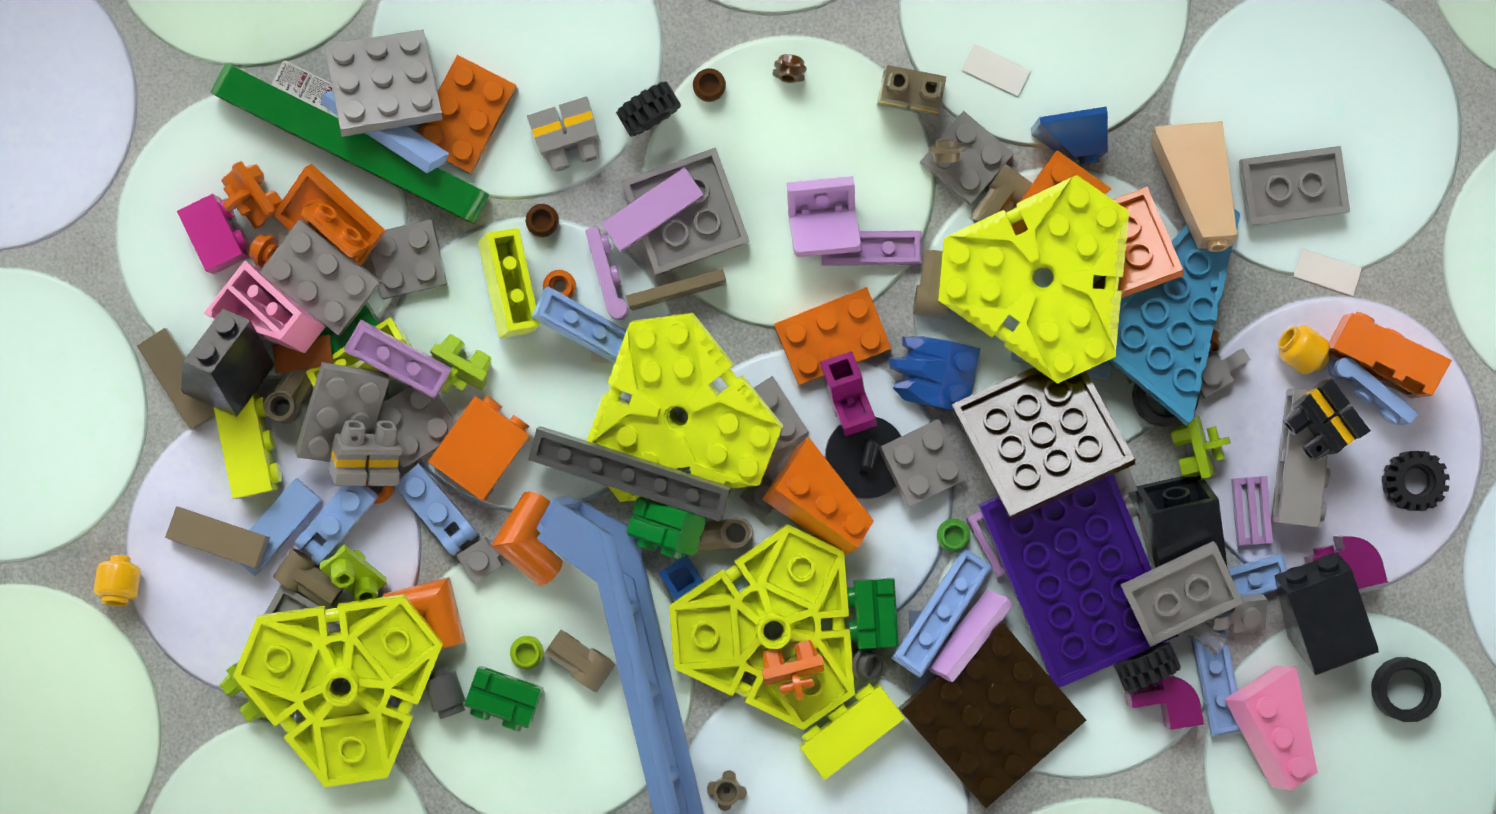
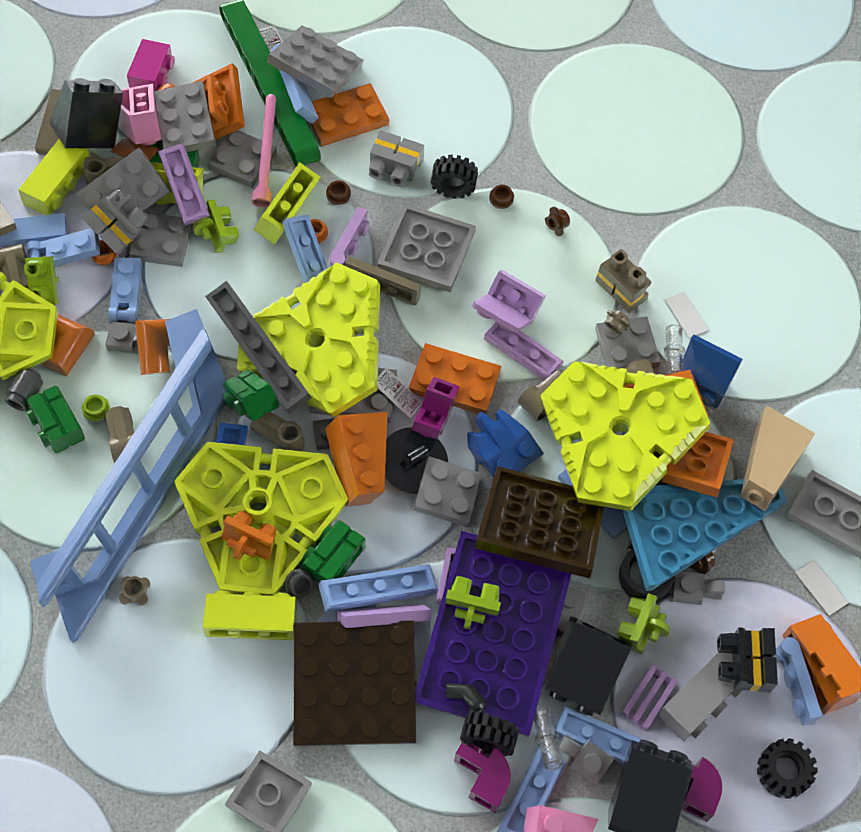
camera: 35 degrees right, 25 degrees down
orange hips [221,161,282,229] -> none
orange panel [428,395,532,501] -> none
lavender tile [601,167,704,252] -> none
bright green plate [937,518,970,552] -> none
light grey plate [1121,541,1243,647] -> none
yellow head [1278,325,1329,375] -> none
none -> bright pink piece [251,94,276,207]
none -> white sticker [378,368,423,419]
none -> lime hips [446,576,501,630]
none -> pearl dark grey arm [446,683,486,714]
none -> clear pin [664,324,685,375]

